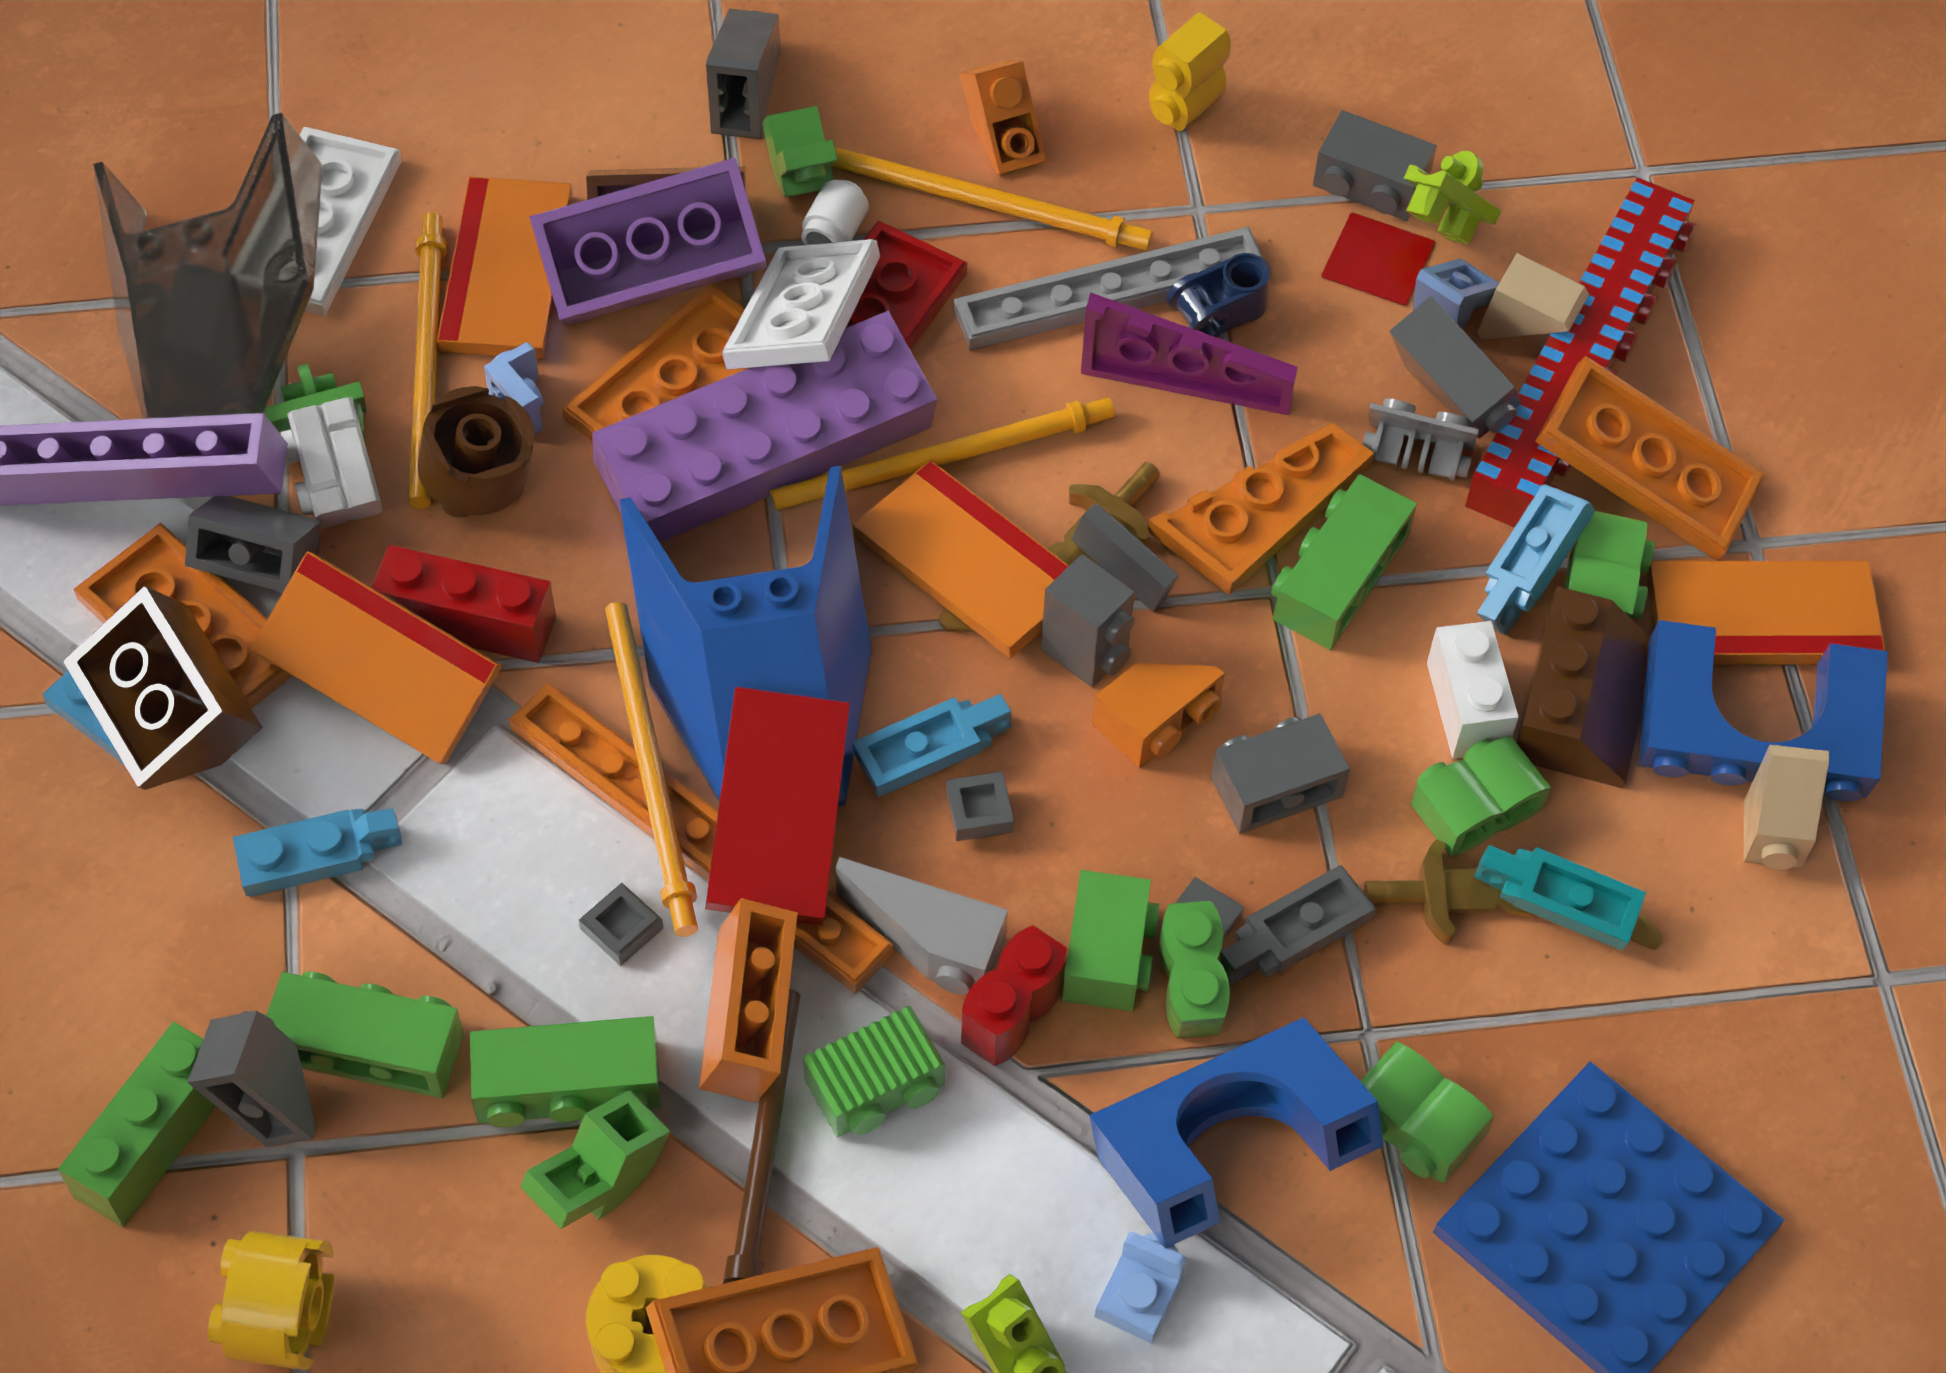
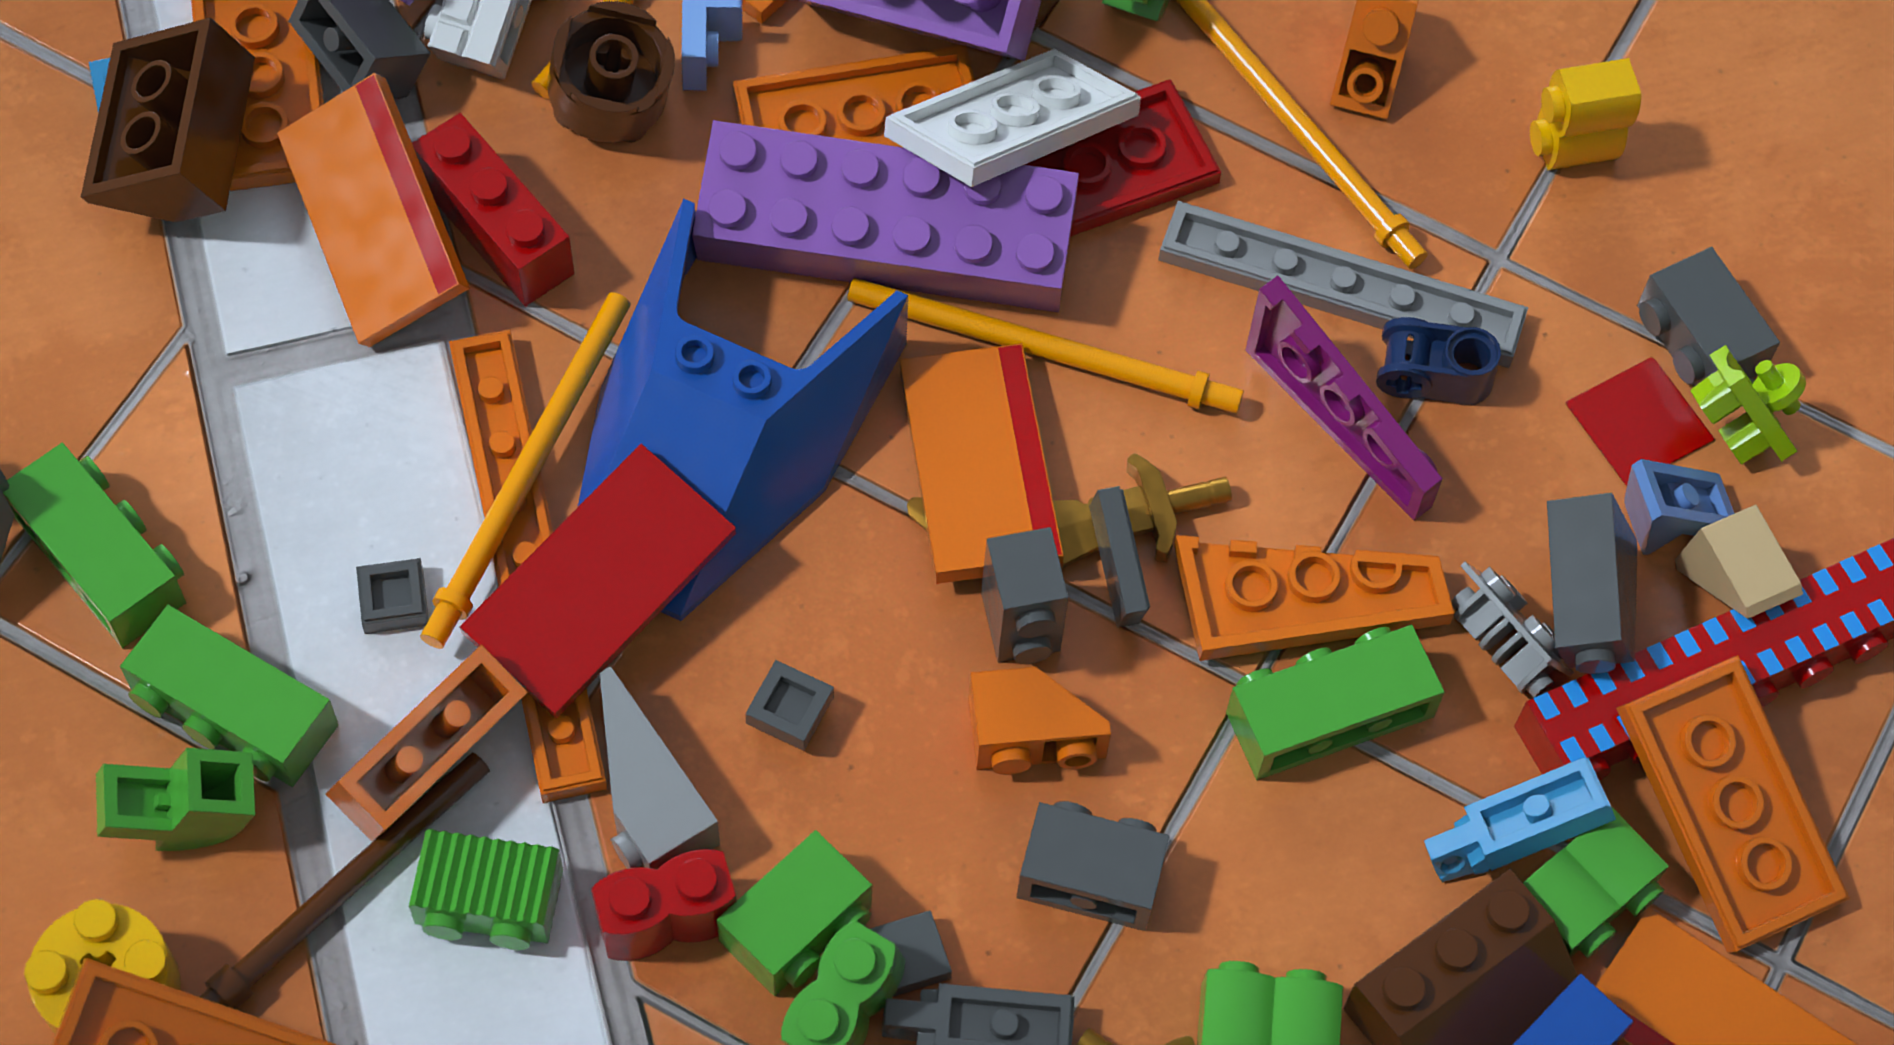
camera: 35 degrees right, 5 degrees up
dark azure hinge [233,808,402,897] -> none
white brick [801,180,869,245] -> none
dark azure hinge [852,694,1012,798] -> none
white piece [1427,621,1518,759] -> none

